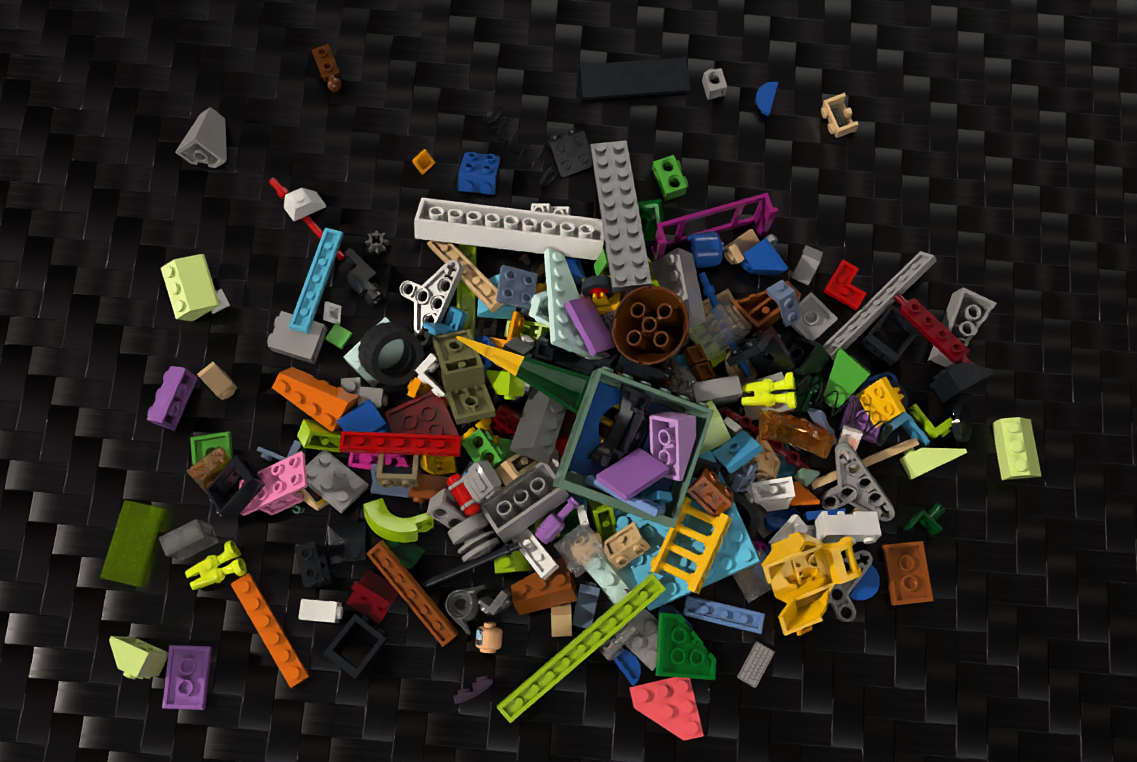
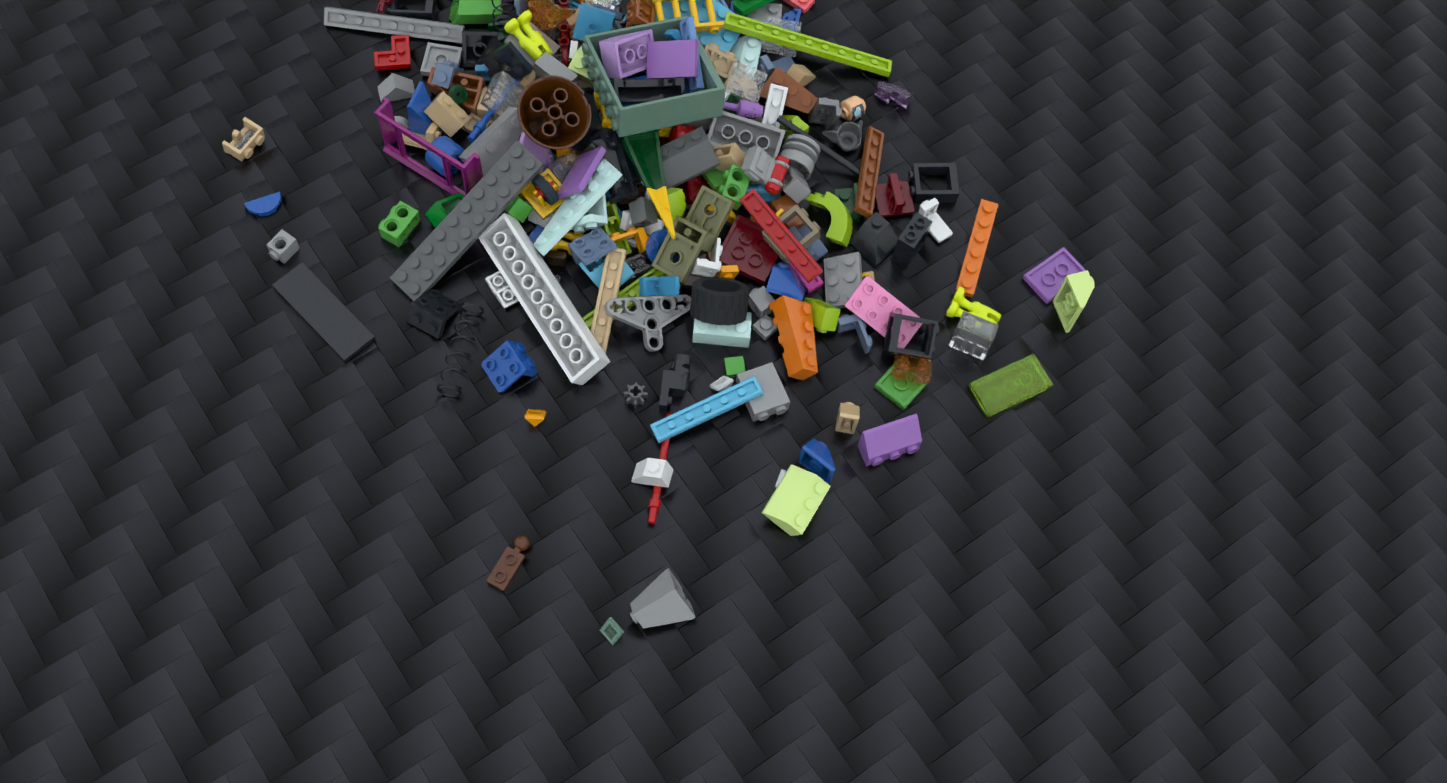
camera: 135 degrees left, 10 degrees down
none -> tan slope [424,91,470,137]
none -> dark green tile [448,84,468,104]
none -> sand green slope [600,617,624,645]
none -> blue slope [798,439,835,484]

